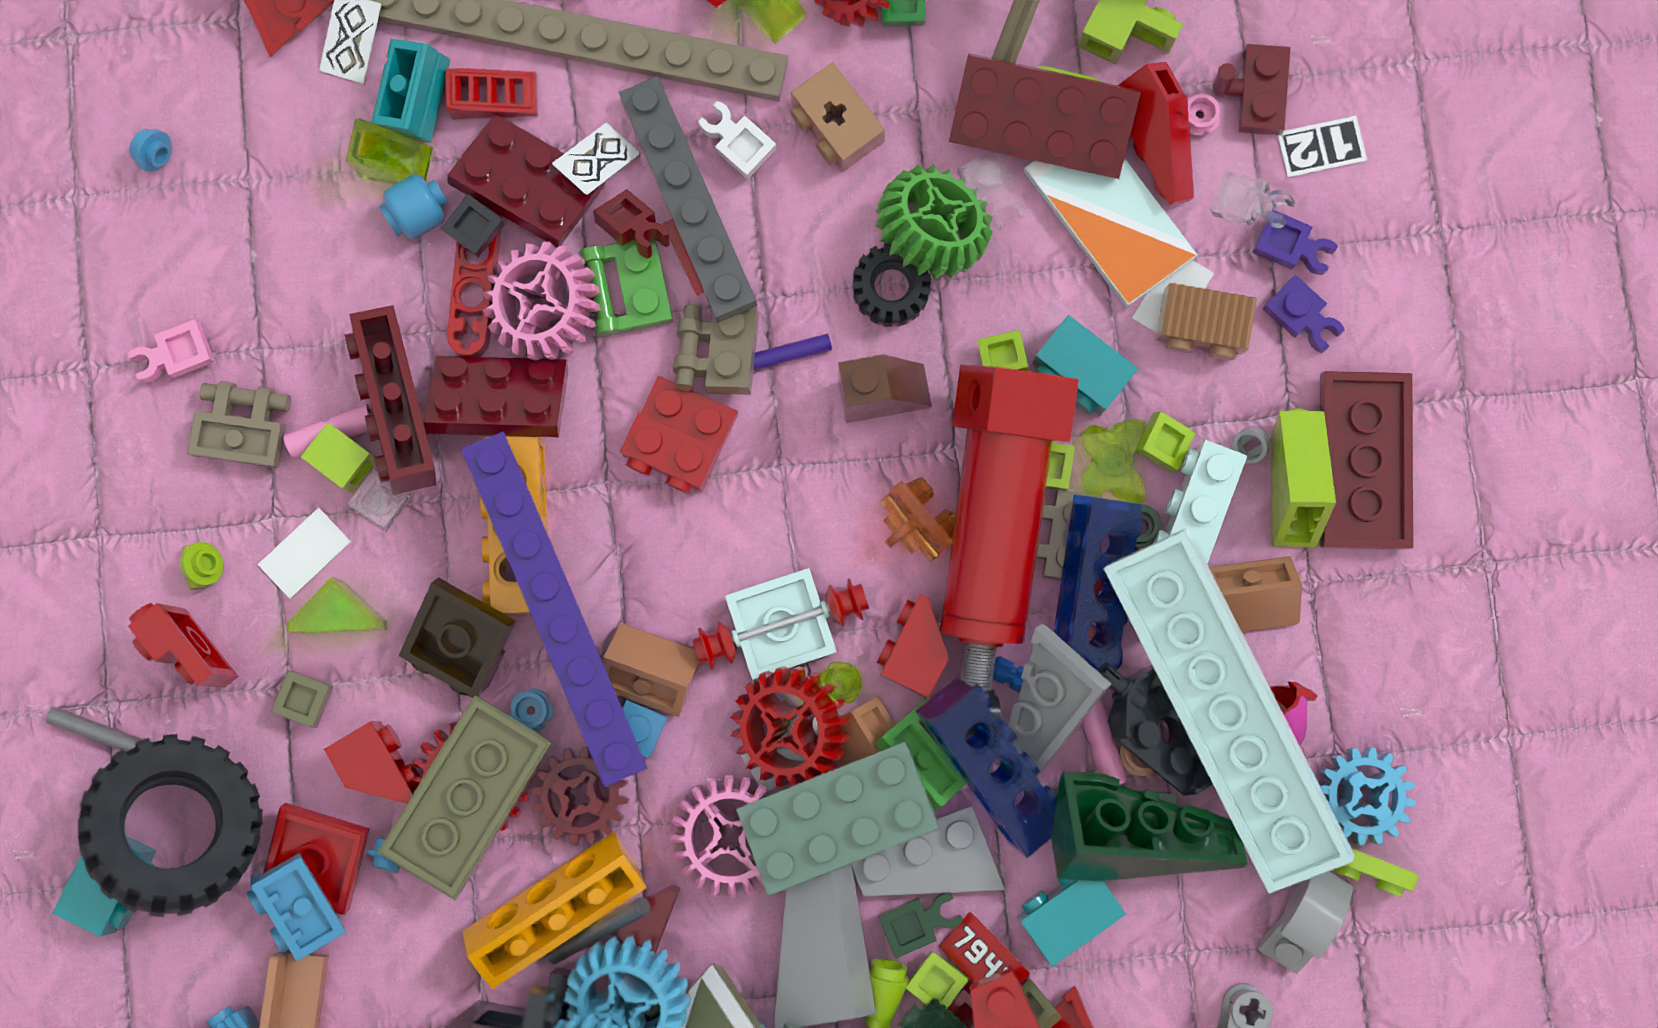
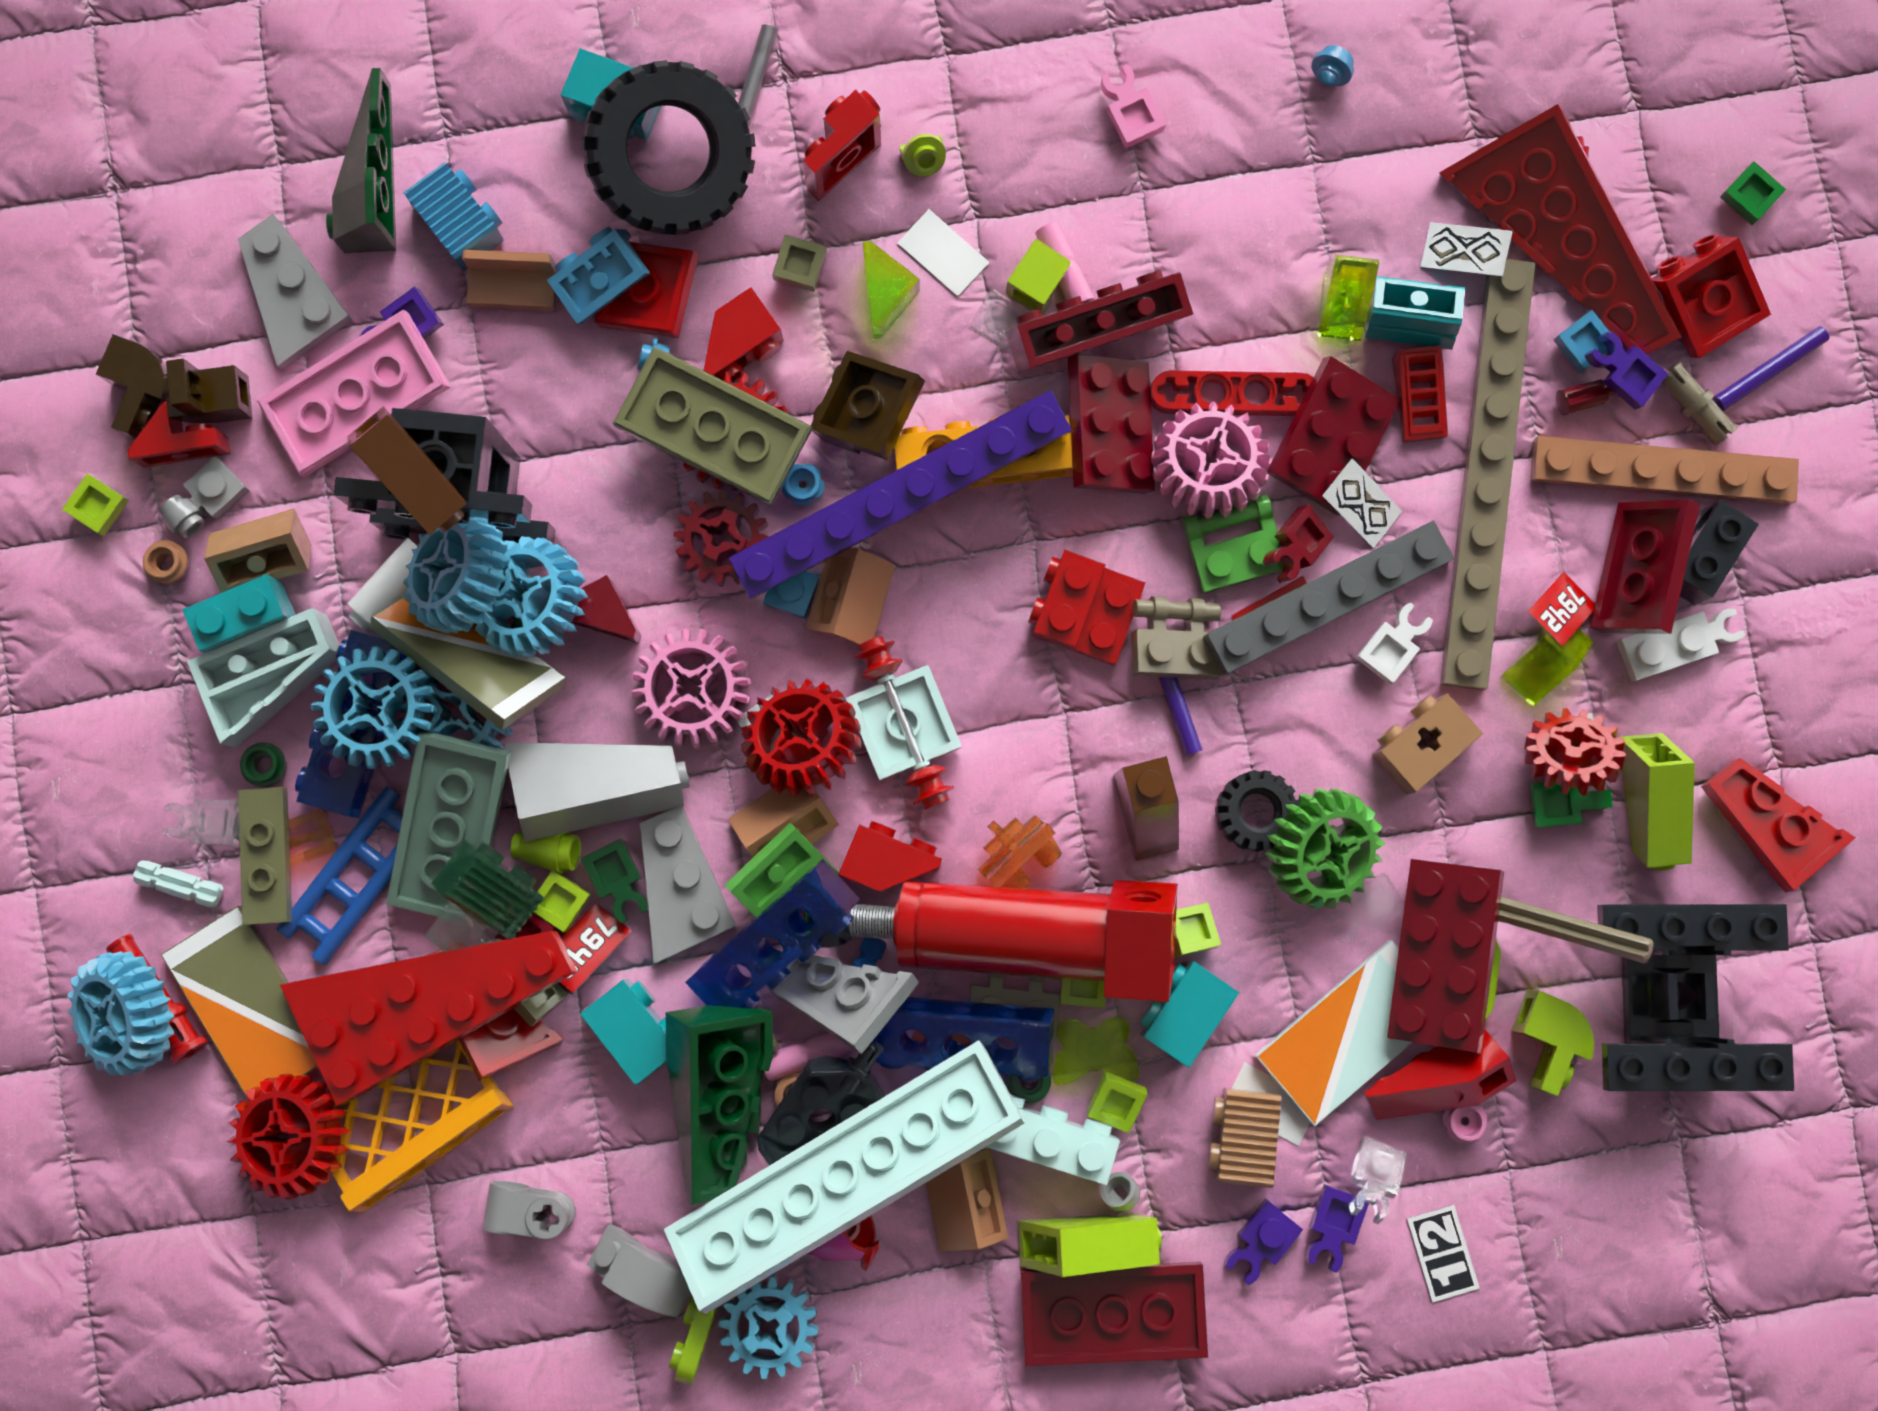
camera: 80 degrees right, 0 degrees up
dark tan plate [187,381,291,468] -> none
dark azure head [379,174,448,239] -> none
black plate [441,194,505,258] -> none
light orange brick [462,831,647,990] -> none
flat silver bar [546,897,650,964] -> none
sand green plate [736,742,941,896] -> none
clear neon green plate [820,662,862,704] -> none
dark red plate [1212,44,1291,135] -> none

